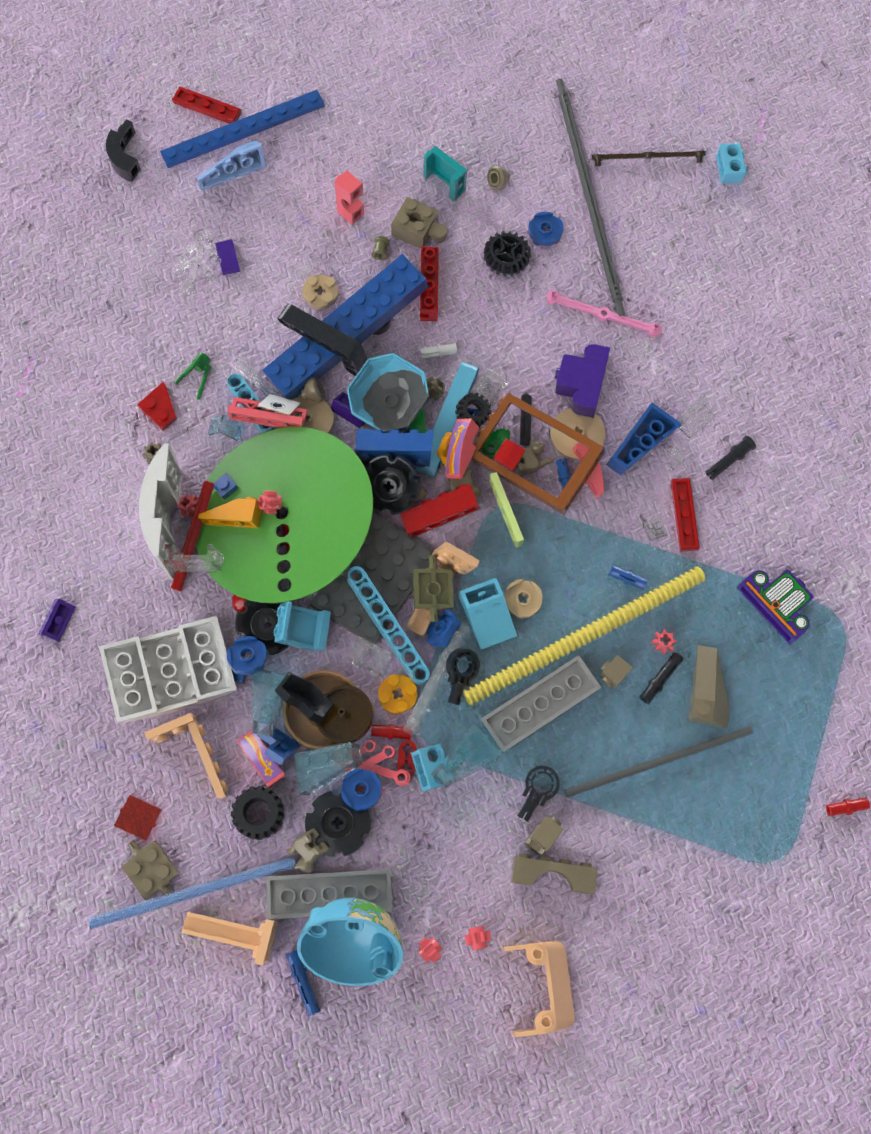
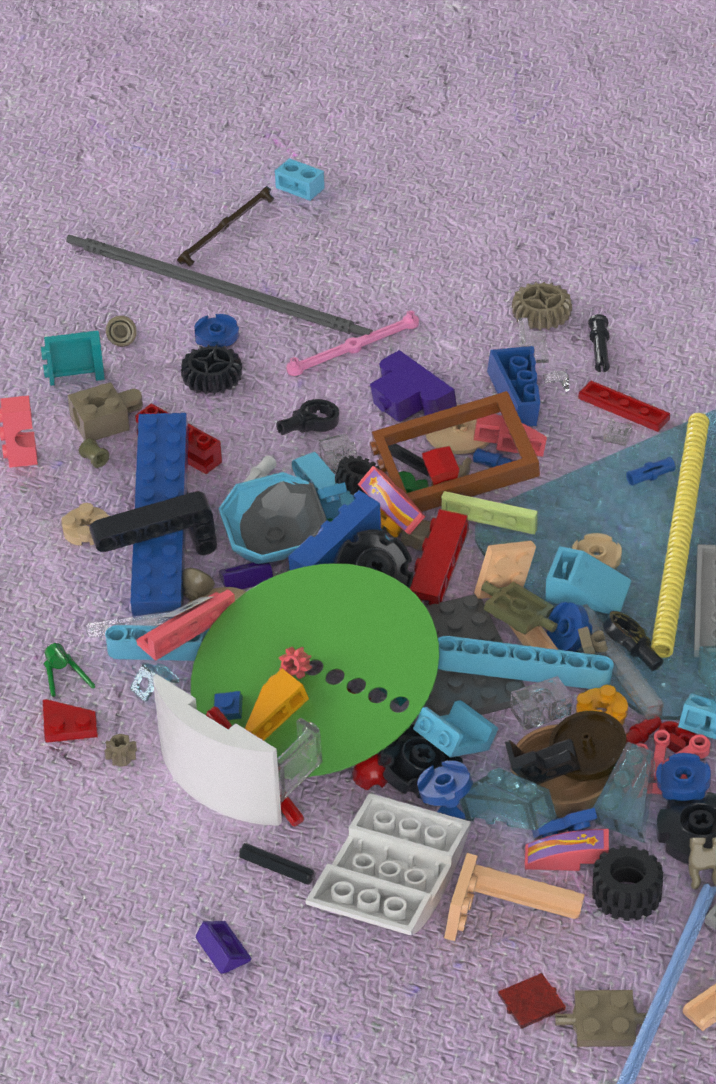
camera: 45 degrees left, 30 degrees down
none -> black axle [239,843,315,885]
none -> black pin [276,399,339,435]
none -> dark azure slope [316,482,347,519]
none -> dark tan gear [512,282,572,331]
none -> dark tan tile [578,626,608,655]

